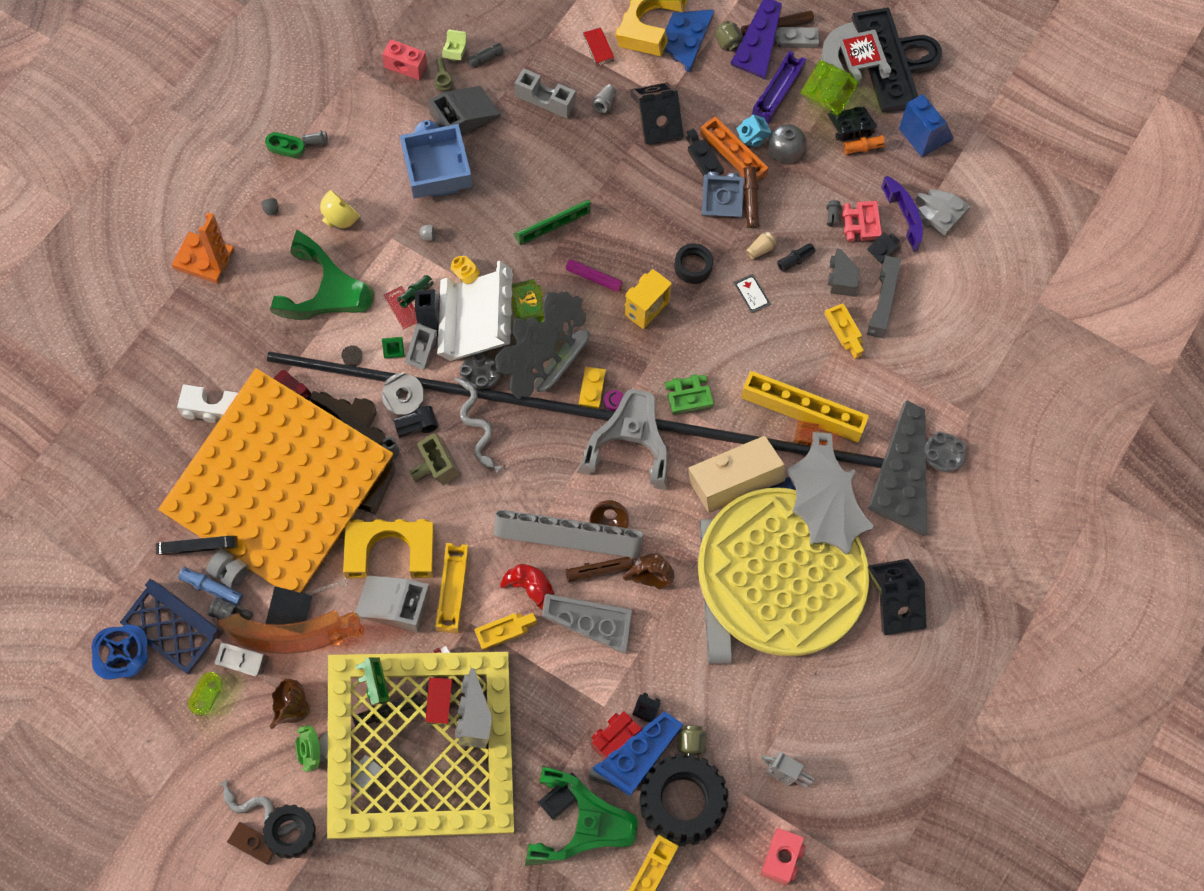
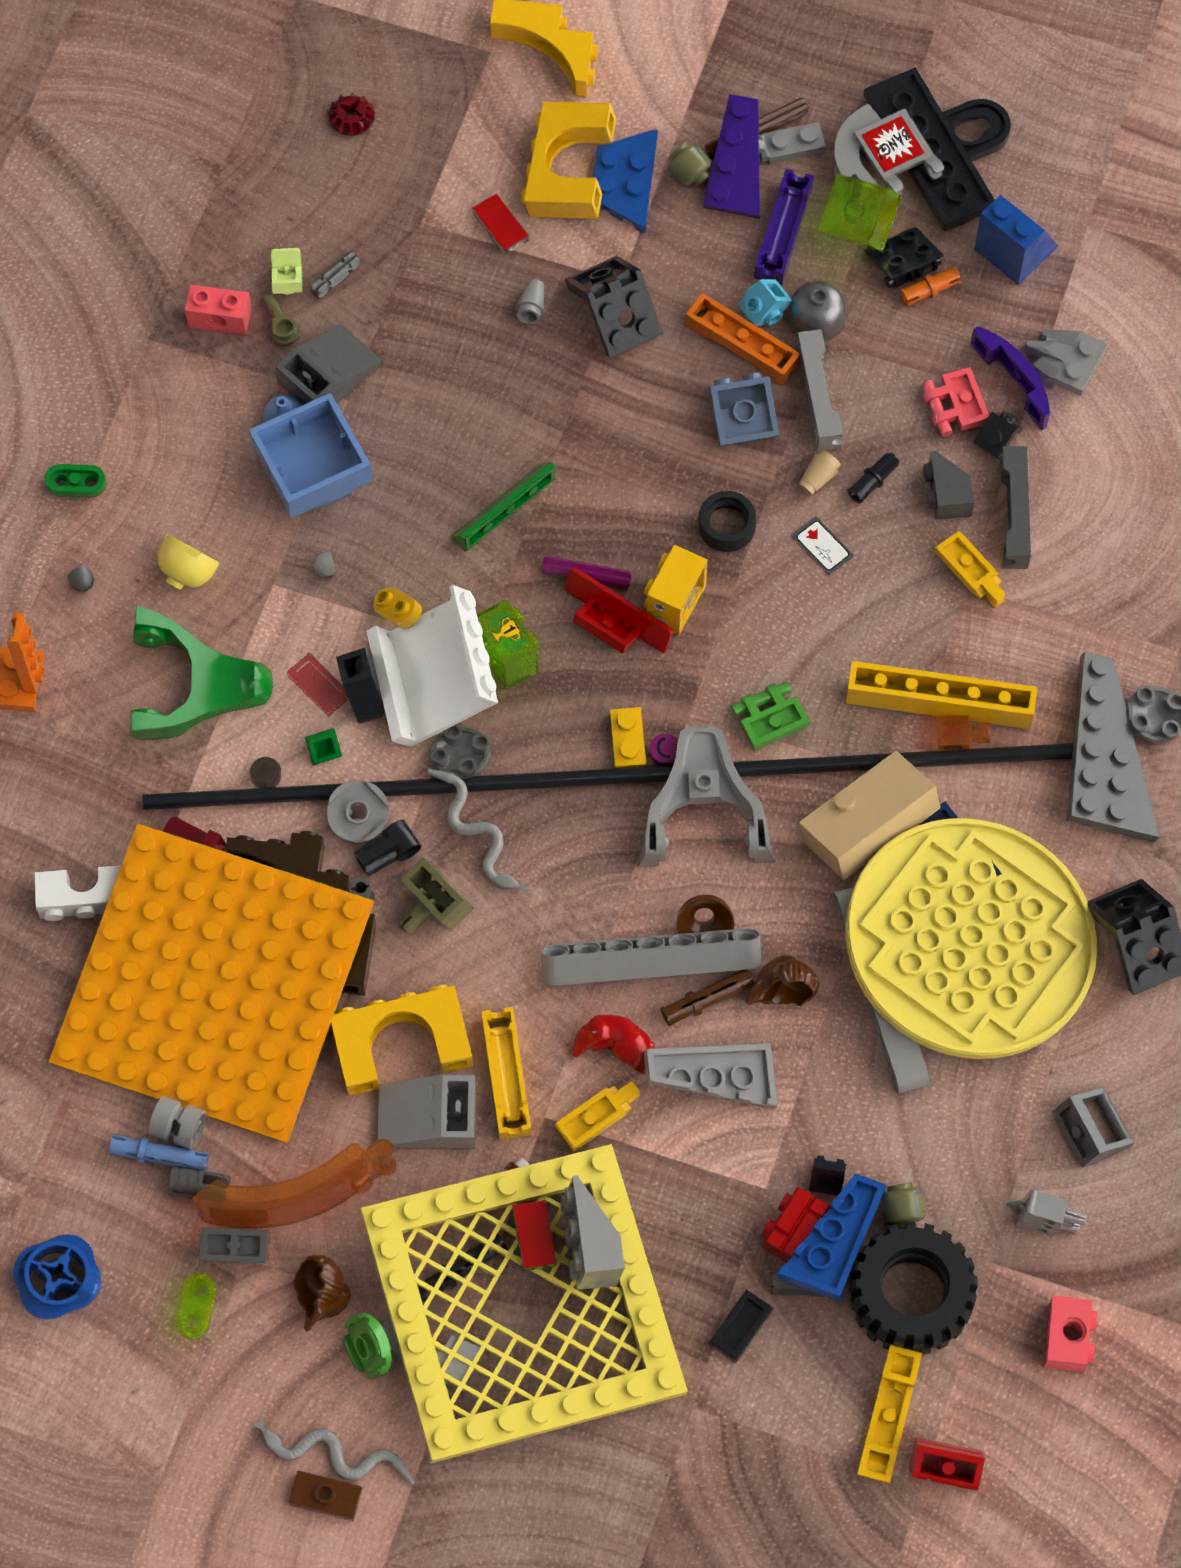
camera: 10 degrees left, 0 degrees up
dark blue fence [120,579,224,675] -> none
black beam [155,536,238,555] -> none
black tyre [263,804,316,859] -> none
black sticker [265,586,312,634] -> none
dark grey pin [302,130,328,147] -> none
clear hinge [304,577,348,596] -> none
green plate [356,657,390,705] -> none
dark green pin [397,275,434,308] -> none
light grey slope [405,323,437,370] -> none
dark grey plant [495,292,590,399] -> none
light grey arch [514,68,576,118] -> none
green animal [525,765,638,866] -> none
black plate [686,128,724,176] -> none
reddish brown pin [743,166,760,228] -> none
light grey animal [786,432,873,555] -> none
dark grey pin [826,200,842,227] -> none
none -> red bracket [564,567,674,654]
none -> light grey piece [797,329,843,451]
none -> dark grey tile [1052,1087,1134,1168]

